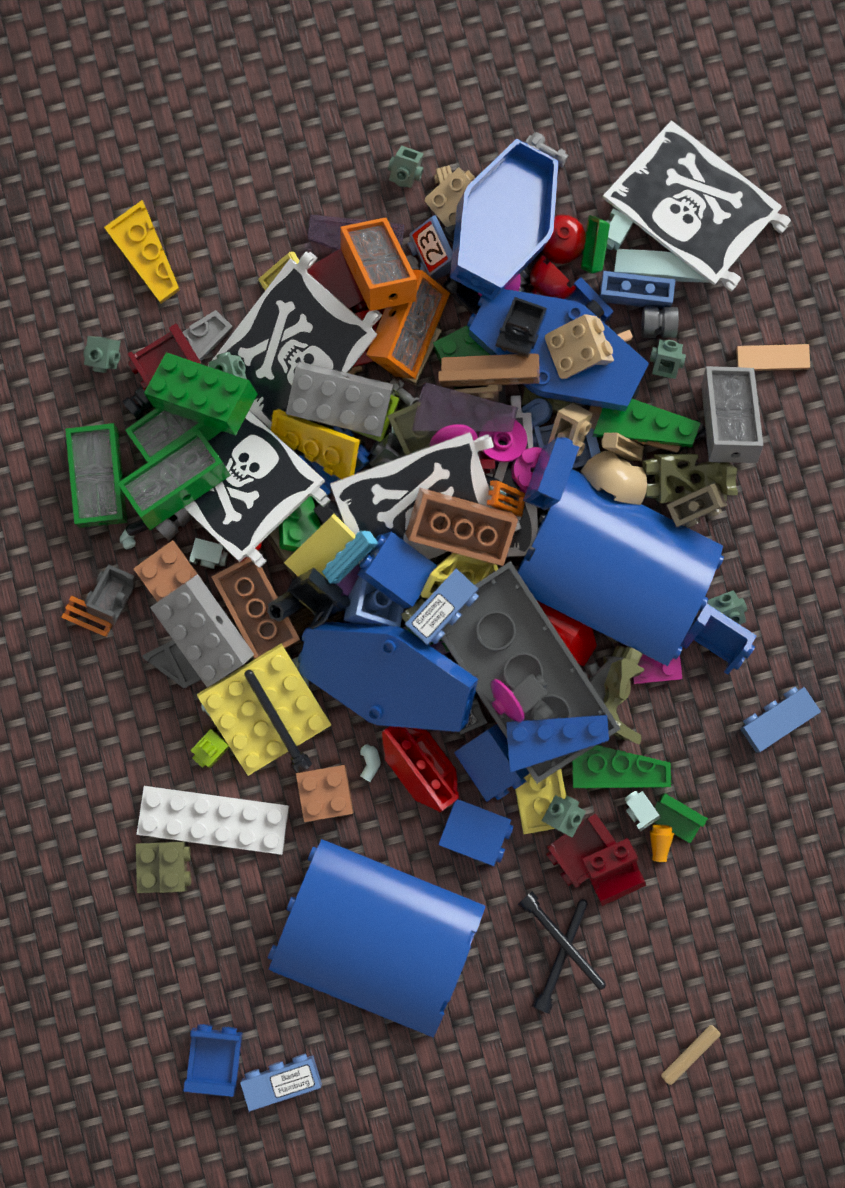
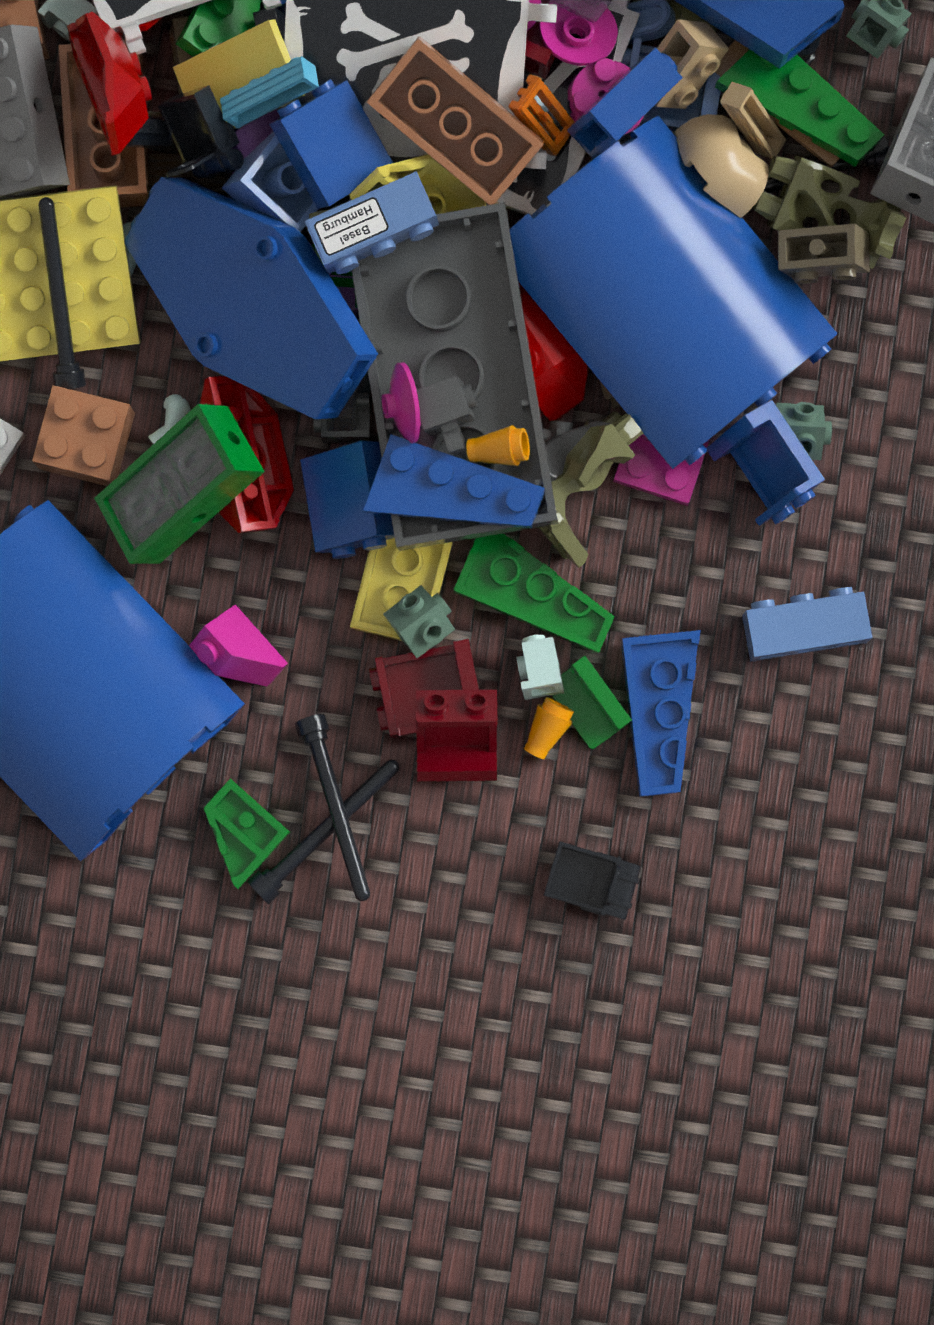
camera: 20 degrees right, 0 degrees up
blue brick [438,799,514,866] -> none
tan axle [661,1025,720,1085] -> none
none -> red wedge [67,12,152,155]
none -> brick [94,404,265,564]
none -> dark pink slope [189,604,288,687]
none -> green wing [204,778,290,889]
none -> light orange cone [466,425,530,466]
none -> black piece [543,841,641,920]
none -> blue wing [621,630,701,797]

